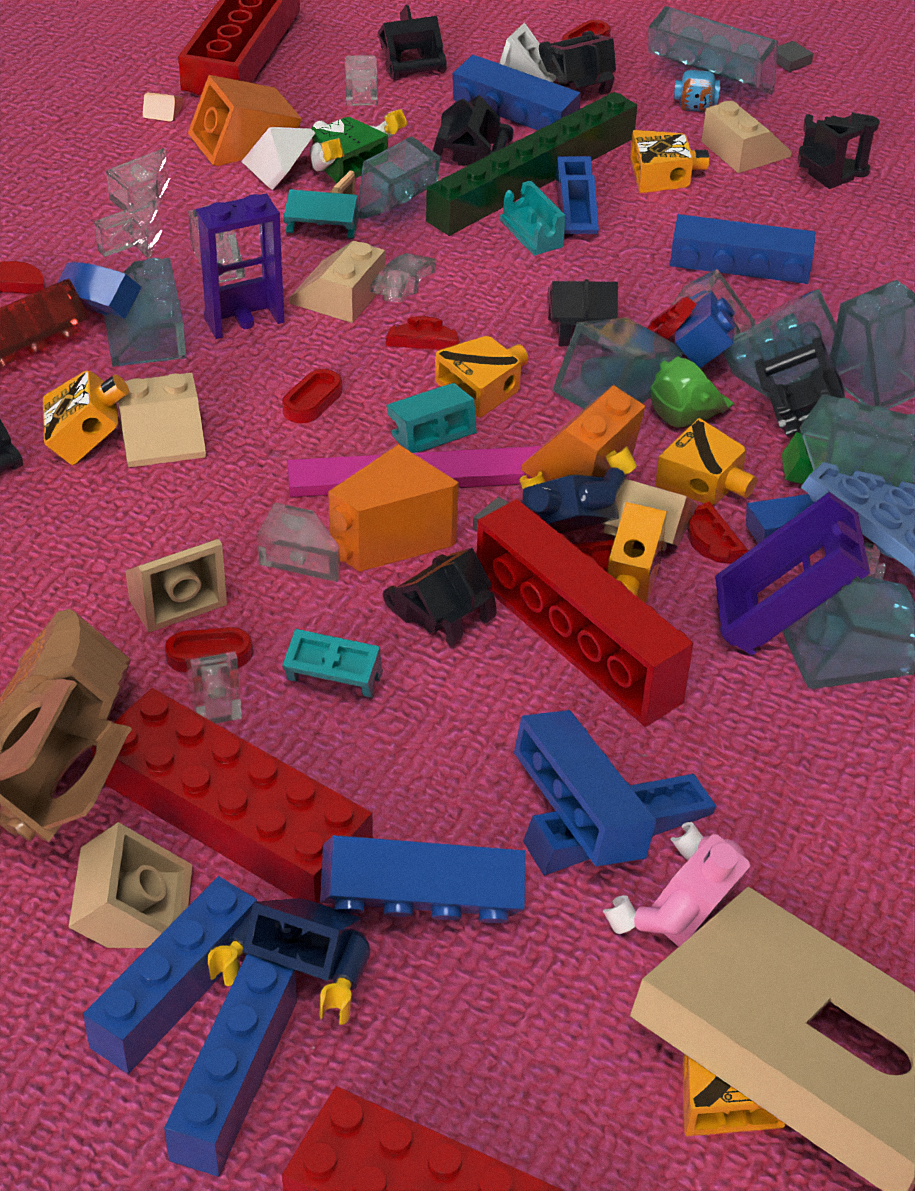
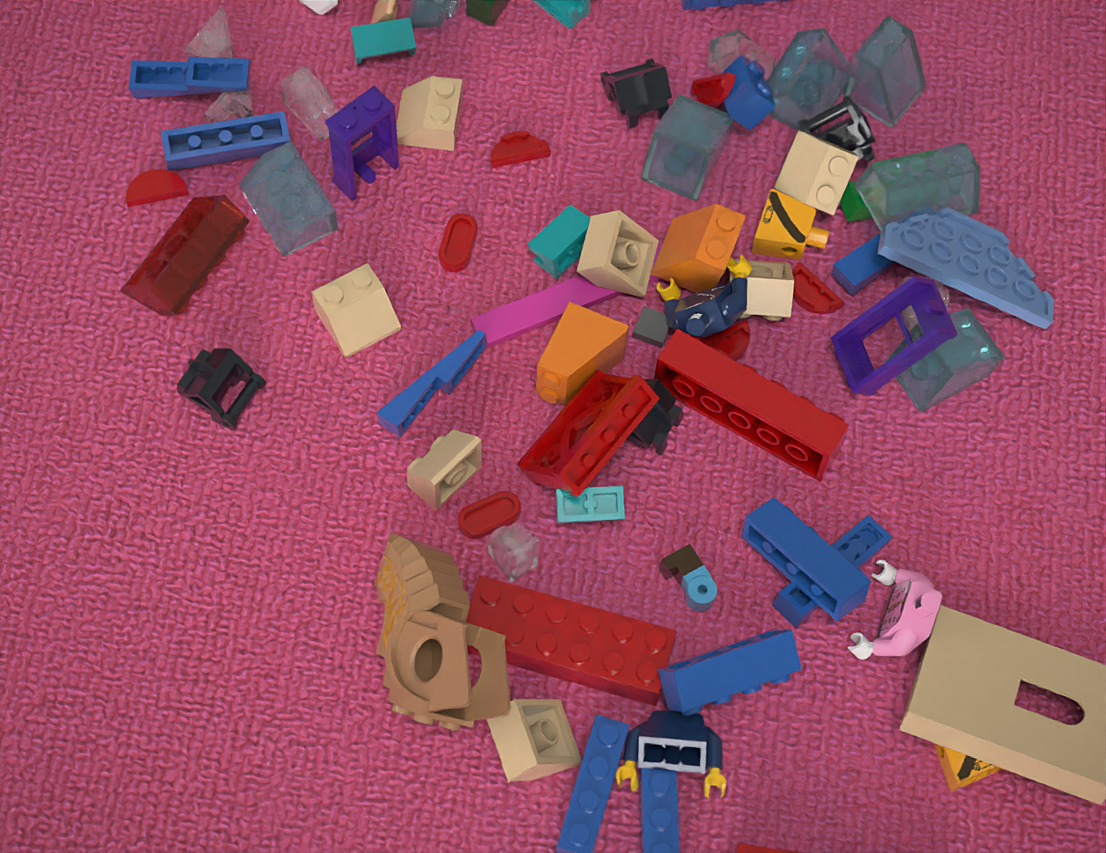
camera: 20 degrees left, 20 degrees up
light orange torso [43,370,129,466] -> none
blue slope [51,262,141,319] -> none
clear slope [257,502,340,582] -> none
clear slope [370,253,436,302] -> none
light orange torso [435,336,528,418] -> none
light orange torso [608,502,667,603] -> none
bright green helmet [650,356,735,427] -> none
none -> blue slope [128,57,251,98]
none -> blue brick [160,111,291,171]
none -> blue slope [376,330,488,438]
none -> red fence [518,370,660,497]
none -> tan slope [577,210,659,297]
none -> leg [659,544,717,612]
none -> tan slope [774,130,859,215]

